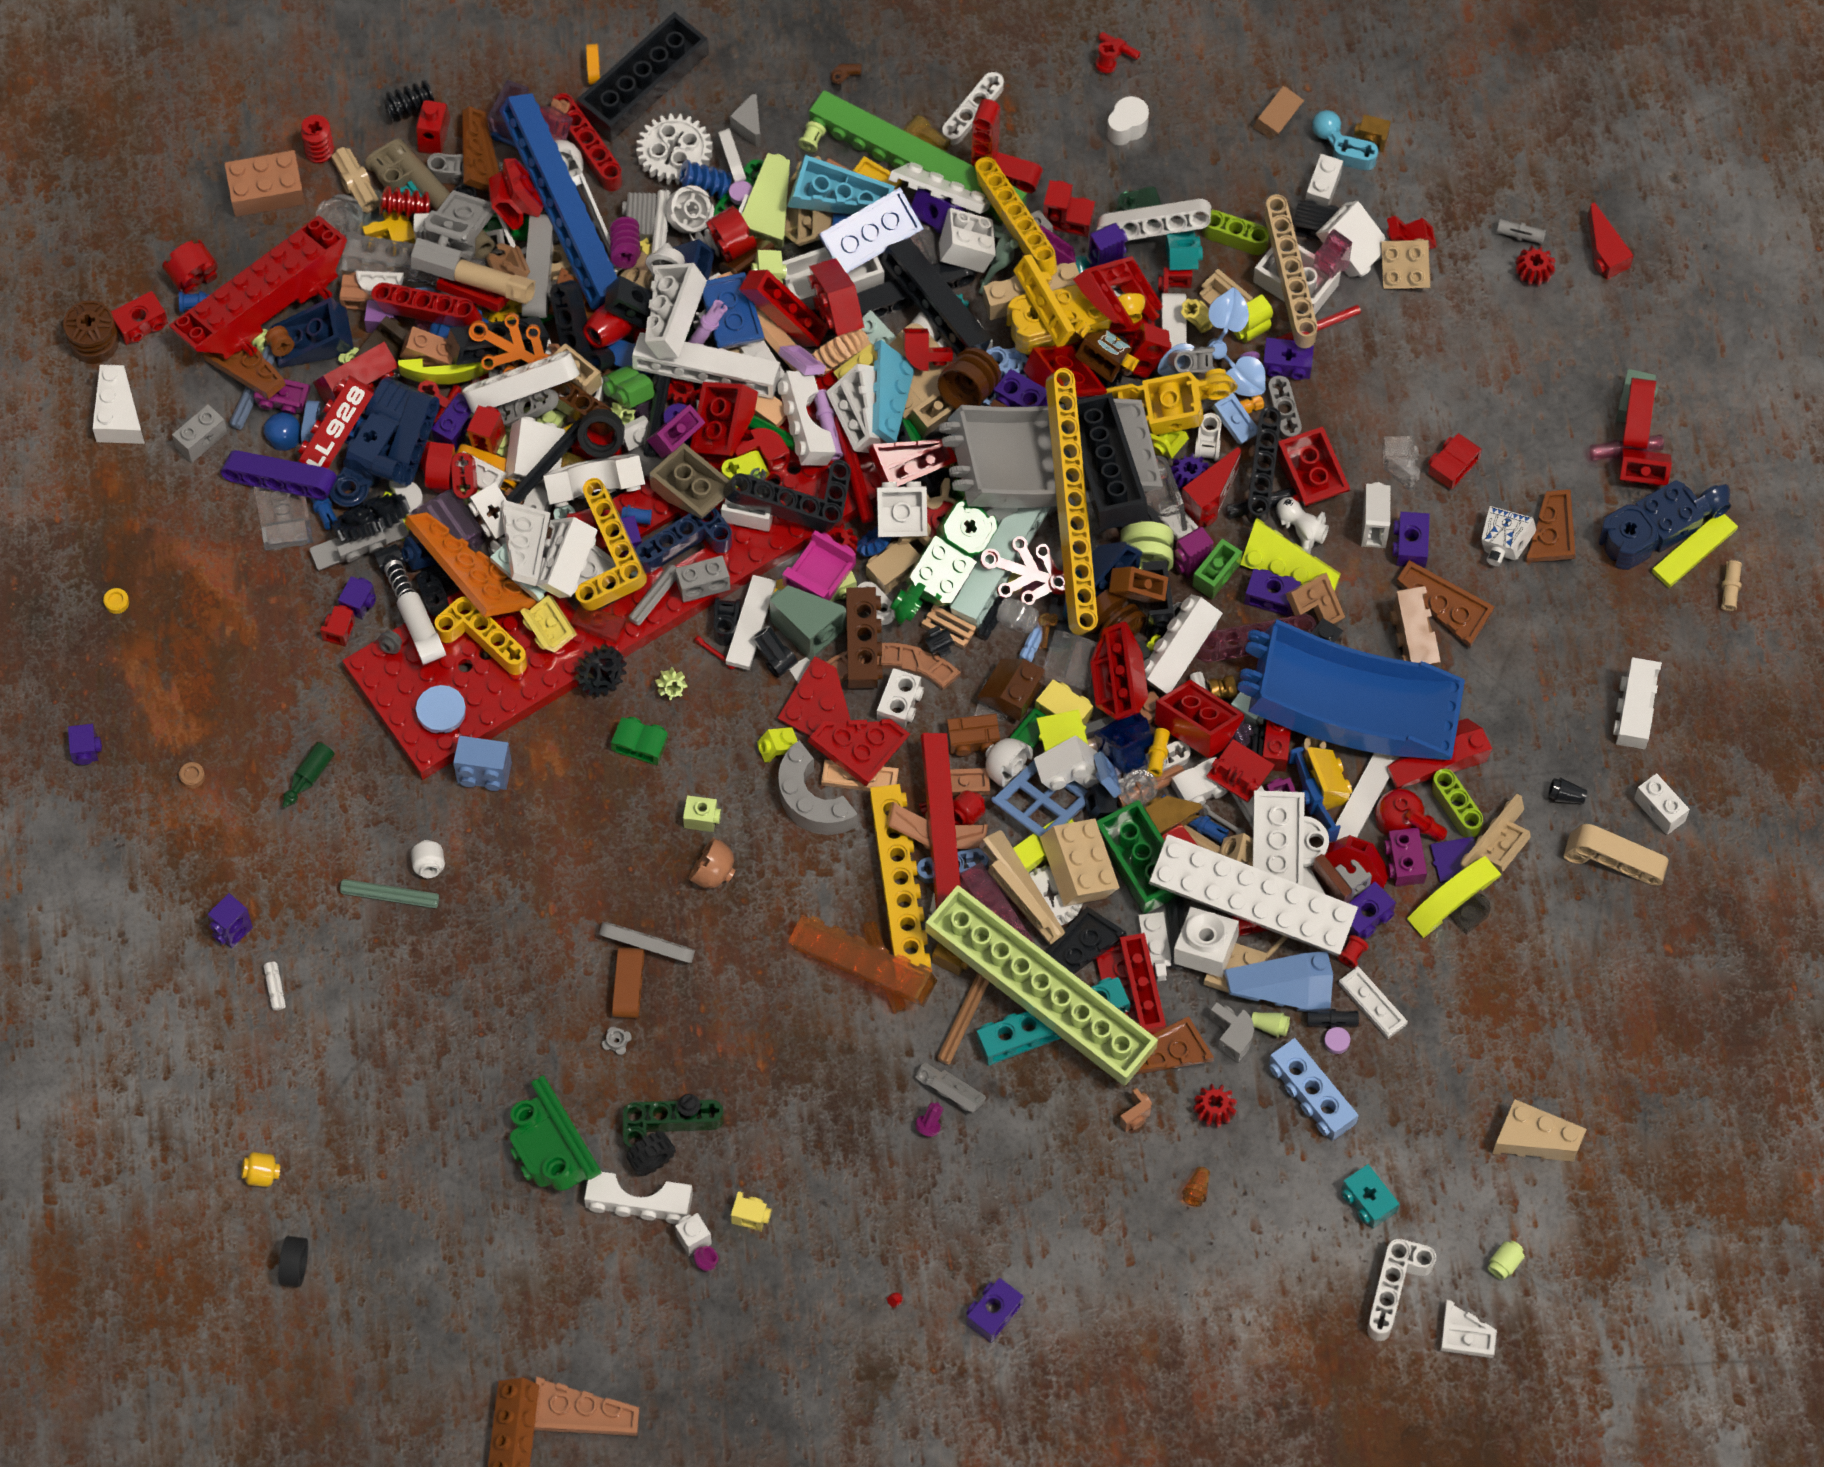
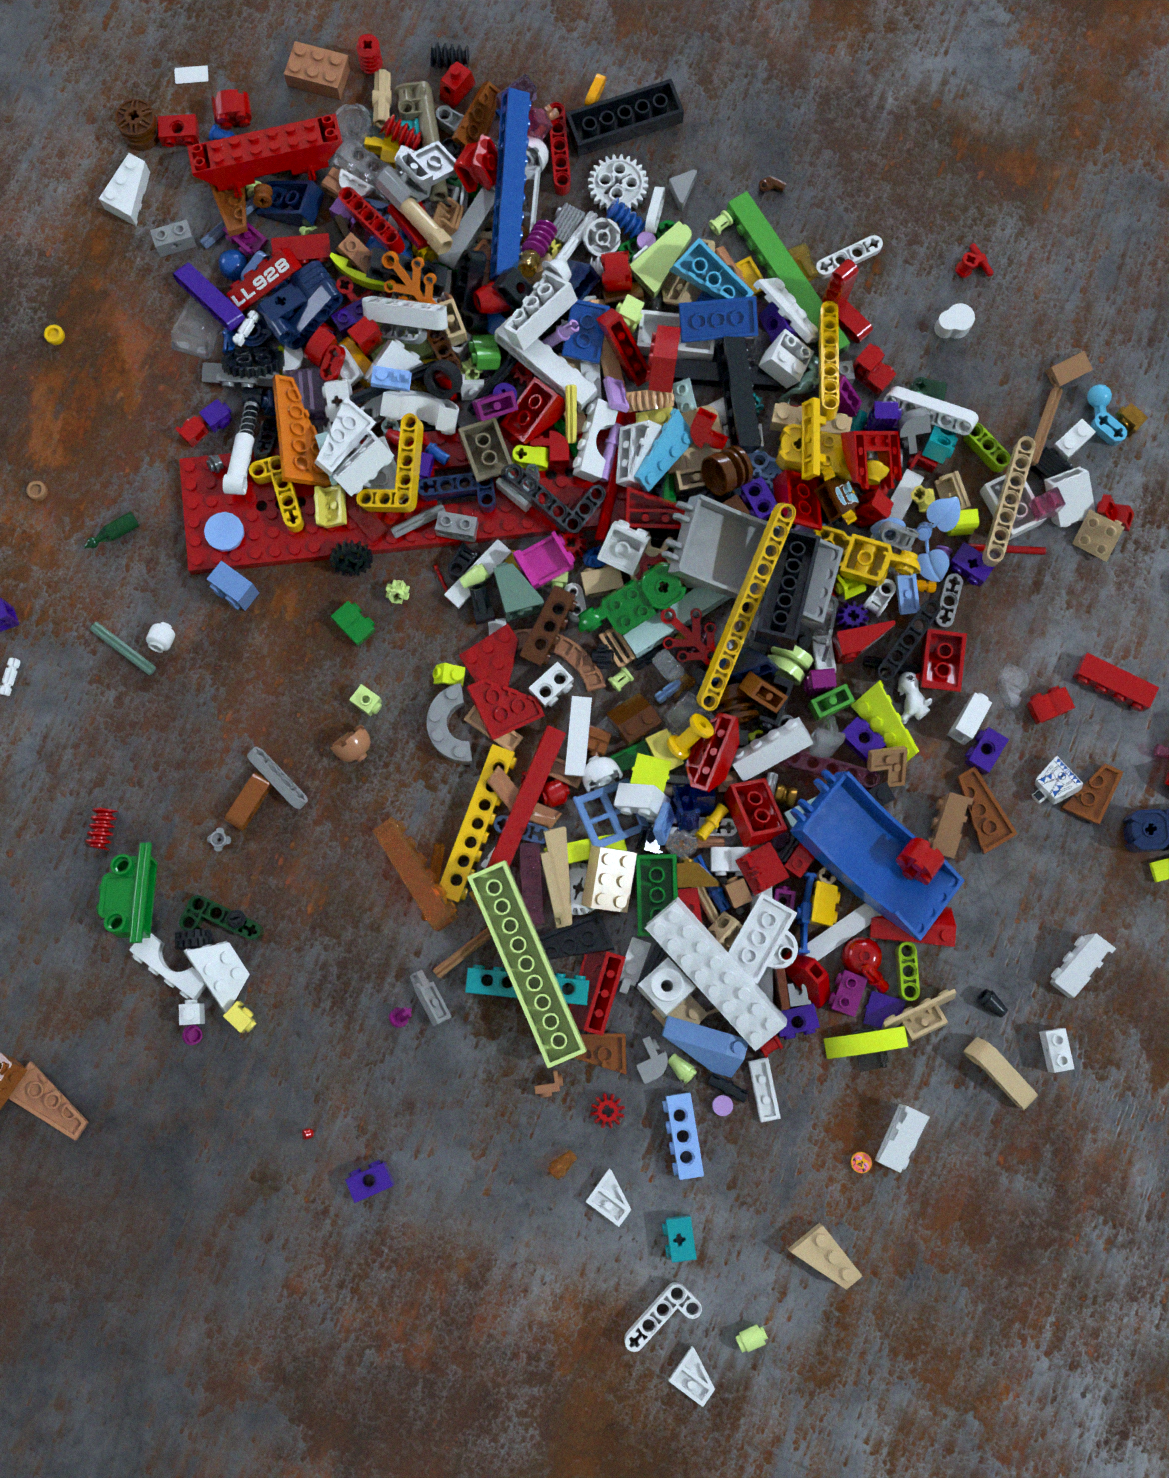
camera: 25 degrees right, 15 degrees up
none -> red piece [85,807,118,851]
none -> white sticker [174,66,208,84]
none -> white wing [184,941,250,1013]
none -> white axle [232,310,260,346]
none -> light blue plate [371,365,412,392]
none -> yellowish green cone [459,563,490,589]
none -> clear yellow wheel [517,250,540,278]
none -> light yellow axle [565,384,577,443]
none -> white tile [565,696,592,777]
none -> white wing [586,1169,631,1227]
none -> yellowish green bush [608,666,634,692]
none -> yellow piece [667,713,714,760]
none -> medium nougat brick [722,876,753,908]
none -> clear brick [809,715,845,758]
none -> tile [850,1152,872,1173]
none -> white wedge [875,1104,930,1173]
none -> red brick [895,837,945,885]
none -> light grey brick [897,407,931,454]
none -> medium nougat axle [1031,386,1063,466]
none -> red brick [1072,652,1159,712]

